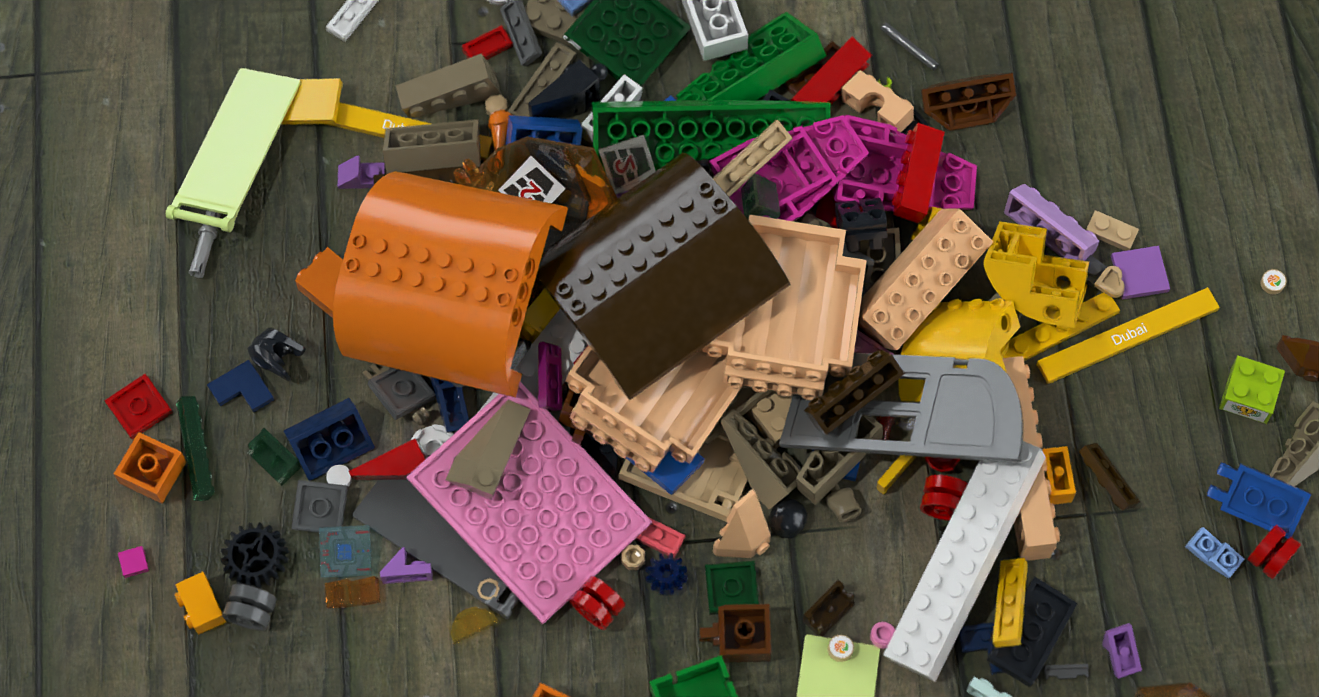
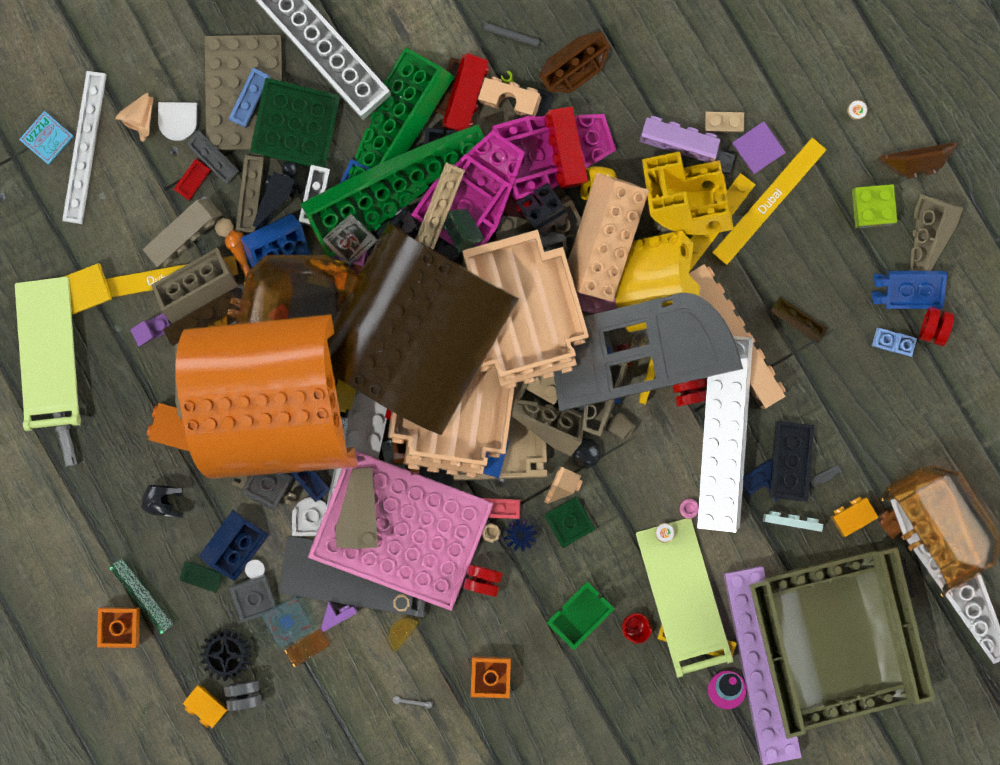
camera: 20 degrees left, 20 degrees up
red tile [104,374,173,440] -> none
dark pink tile [118,546,149,578] -> none
dark blue tile [207,360,274,413] -> none
red slope [348,438,427,480] -> none
tile [498,156,566,203] -> none
magenta hinge [538,341,562,411] -> none
reddish brown hinge [699,604,771,662] -> none
dark brown hinge [803,579,855,637] -> none
dark brown brick [804,350,905,435] -> none
yellow plate [993,558,1028,647] -> none
light orange brick [1042,446,1076,505] -> none
tan tile [1094,266,1125,298] -> none
medium lavender slope [1102,623,1142,678] -> none

